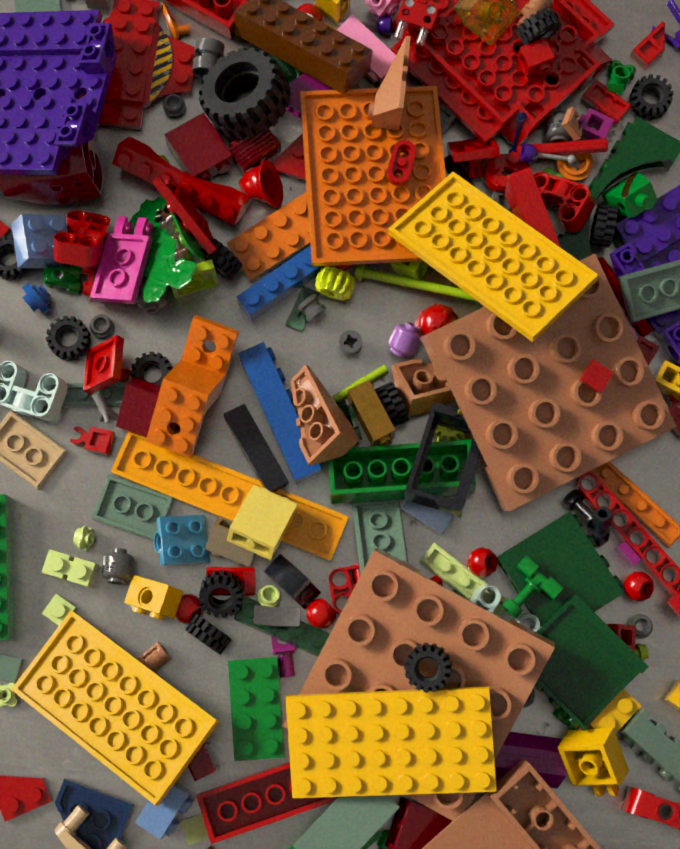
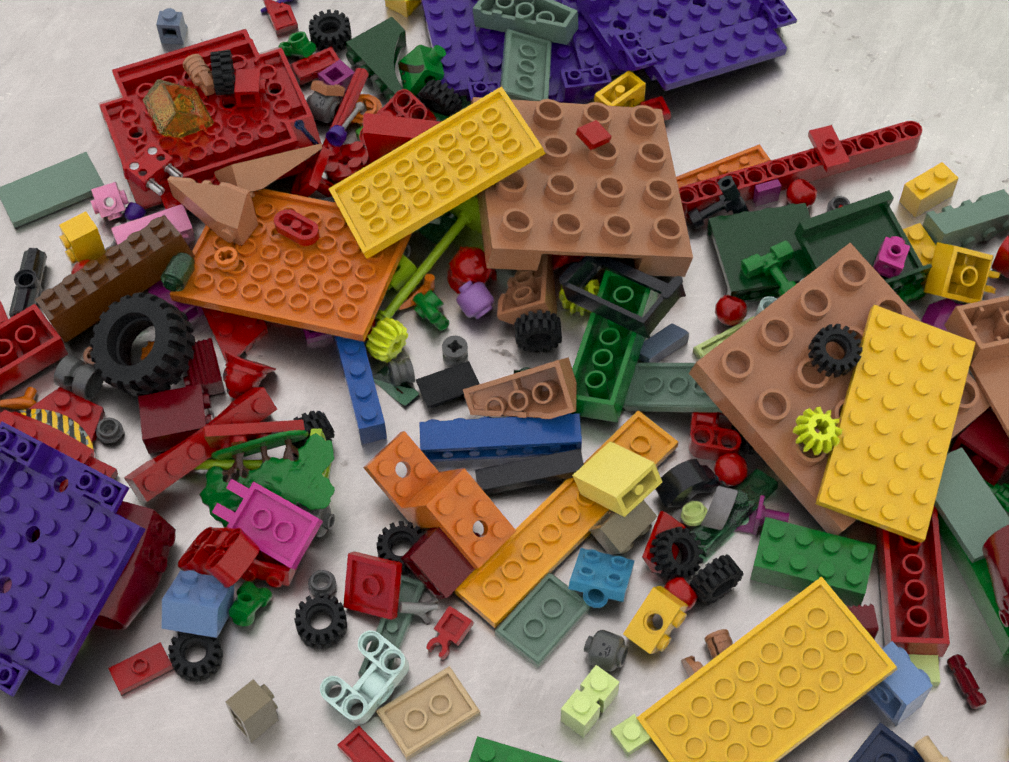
camera: 70 degrees left, 20 degrees down
blue plate [22,283,51,314] -> none
yellowish green plate [73,526,95,551] -> none
orange plate [227,192,310,283] -> none
lime piece [332,365,389,404] -> none
pearl gold window [348,380,396,446] -> none
none -> brick [160,253,195,292]
none -> nougat wedge [214,144,322,197]
none -> orange bush [214,247,239,272]
none -> orange bar [398,274,435,310]
none -> green plate [413,289,450,331]
none -> black piece [415,361,480,408]
none -> nougat tile [681,655,703,677]
none -> neon yellow gear [792,406,843,456]
none -> dark pink brick [873,236,910,278]

